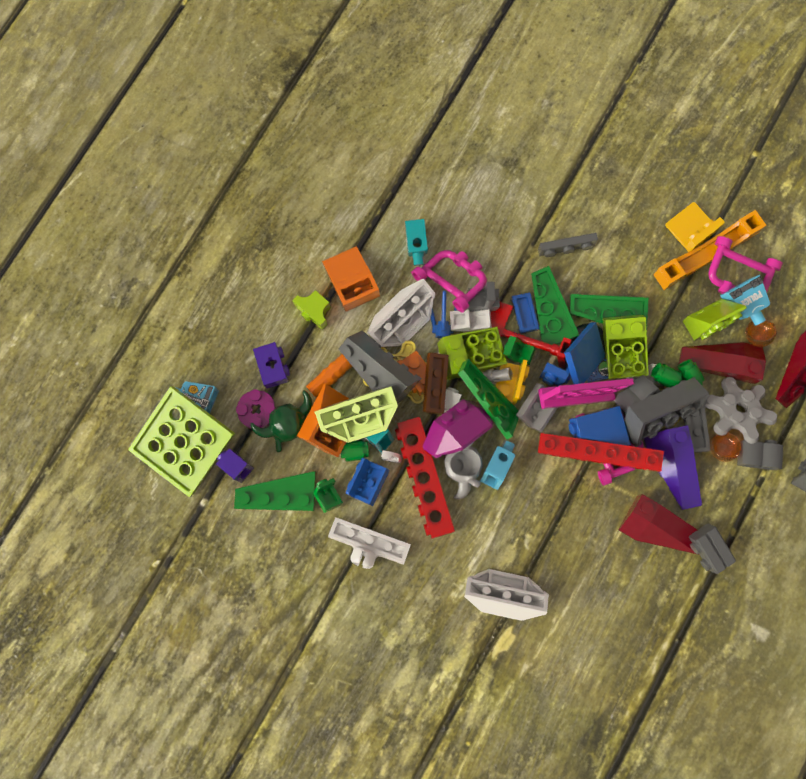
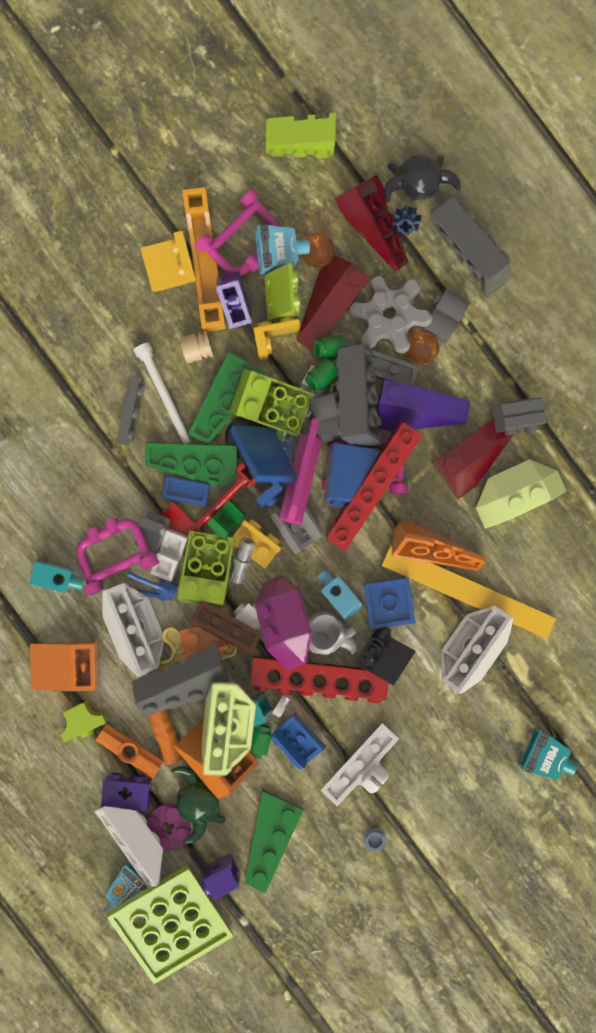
camera: 80 degrees left, 10 degrees up
green bracket [313,478,343,513] -> none
green wing [458,359,519,440] -> none
none -> white wedge [94,806,163,887]
none -> orange piece [96,723,164,778]
none -> white piece [133,342,191,444]
none -> tan piece [180,331,213,364]
none -> brick [216,271,252,329]
none -> yellow bracket [254,317,300,362]
none -> black hinge [354,627,416,686]
none -> sand blue plate [363,828,386,851]
none -> blue plate [364,577,416,630]
none -> yellow tile [381,545,556,639]
none -> orange wedge [392,522,486,571]
none -> yellowish green wedge [475,459,567,529]
none -> teal torso [518,727,578,780]

